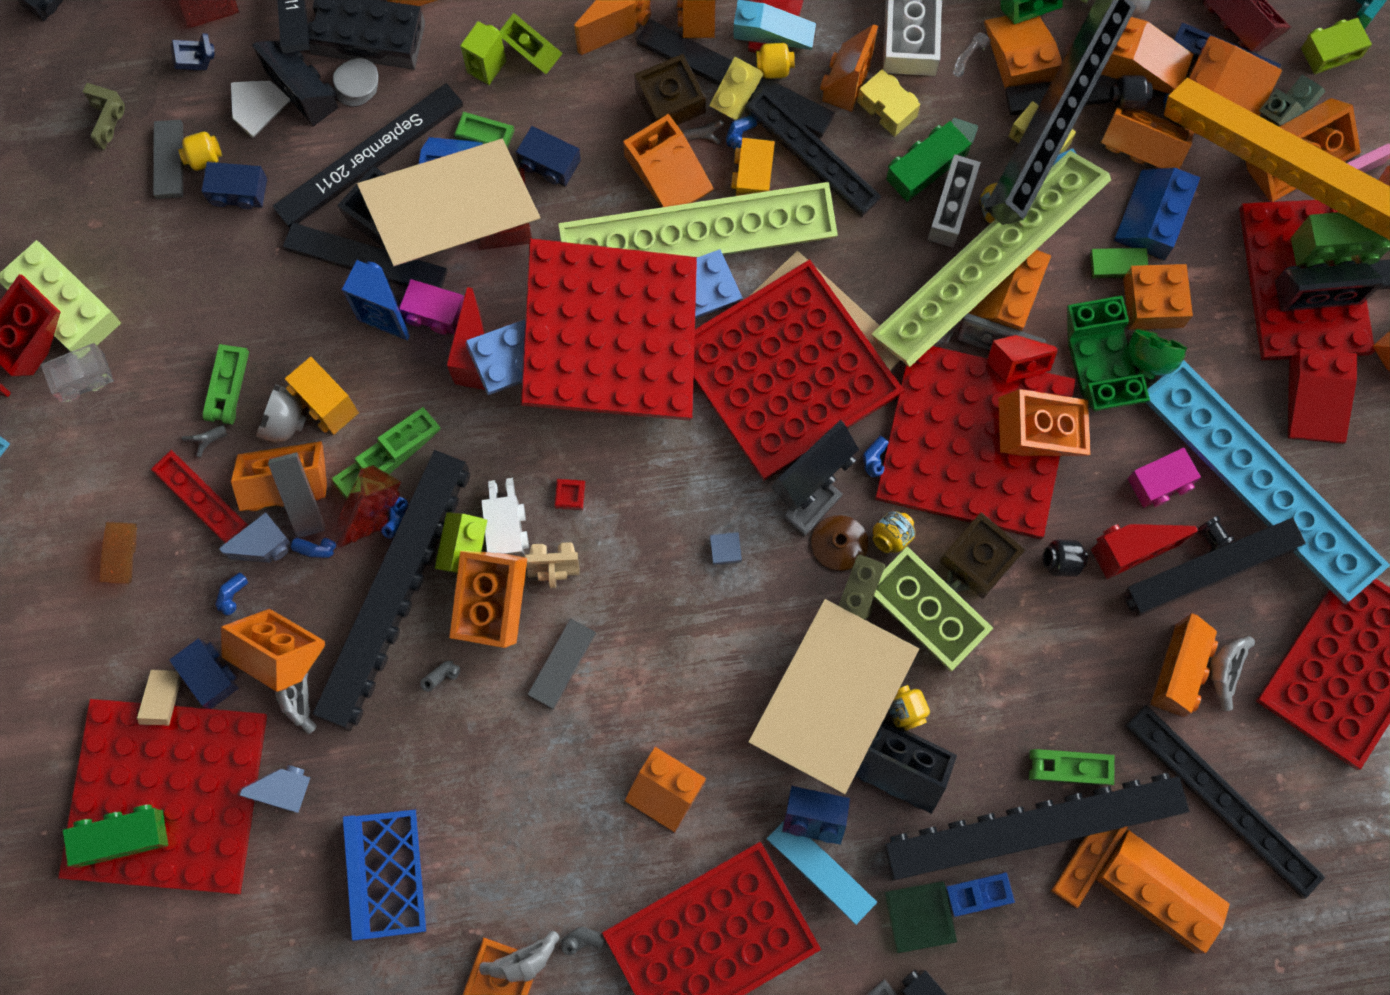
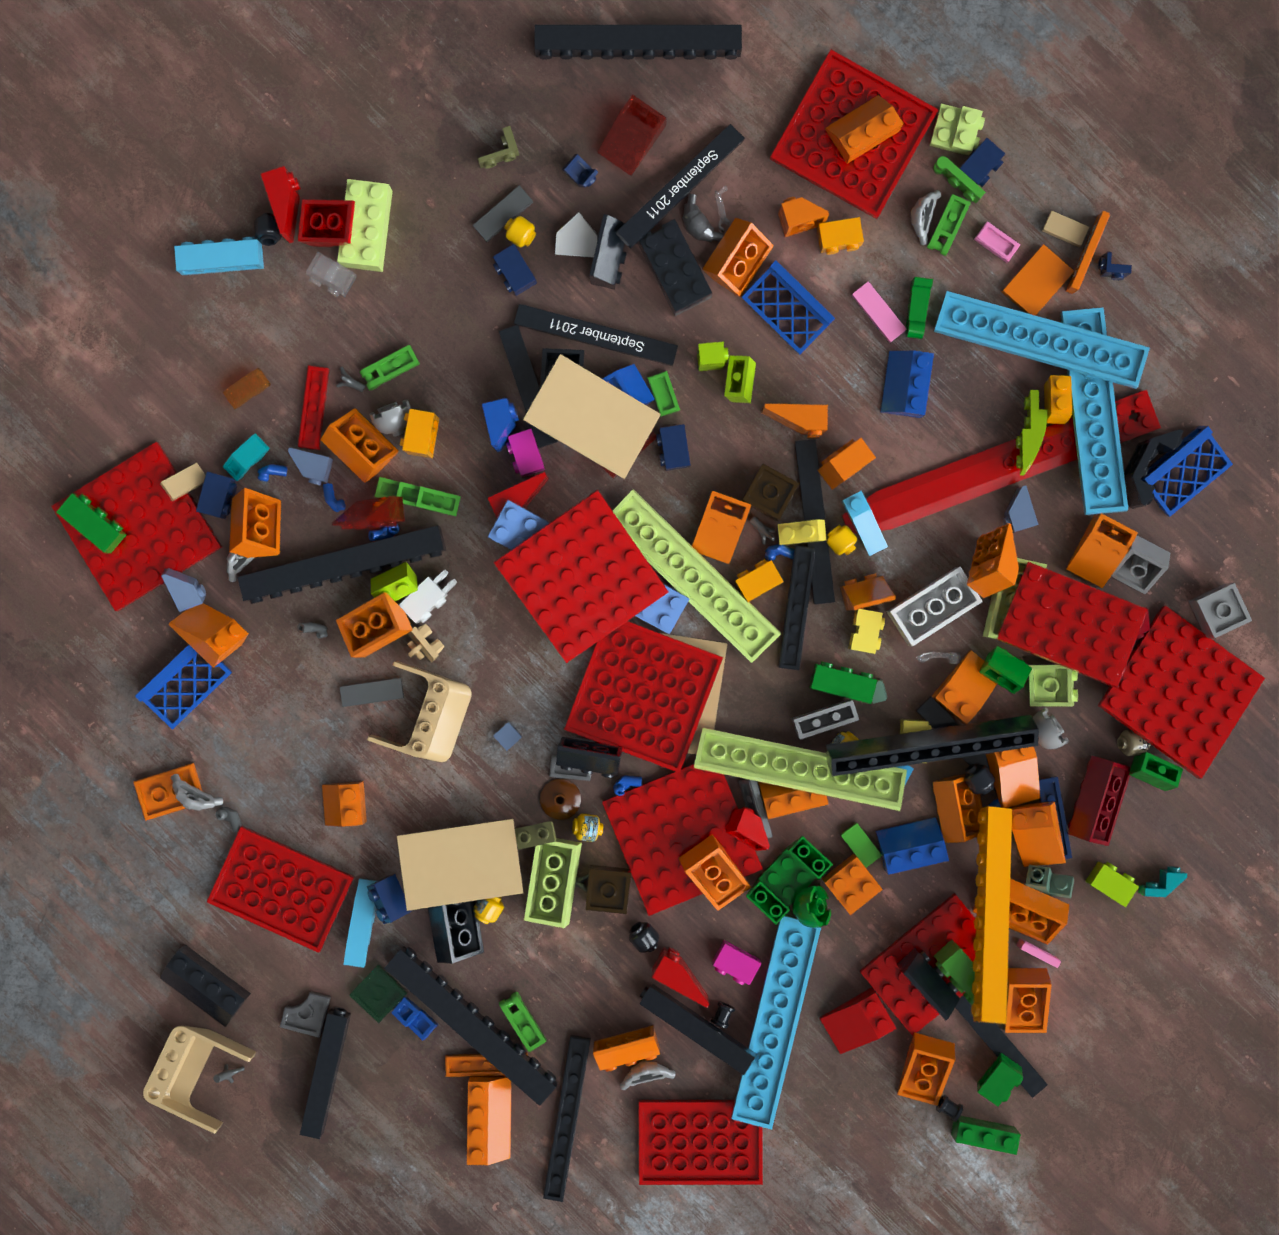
camera: 55 degrees right, 15 degrees up
dark grey tile [268,452,325,538] -> none
light grey piece [333,58,379,107] -> none
red tile [554,479,586,510] -> none
none -> orange slope [168,603,249,668]
none -> teal slope [223,433,270,481]
none -> tan windscreen [367,661,472,762]

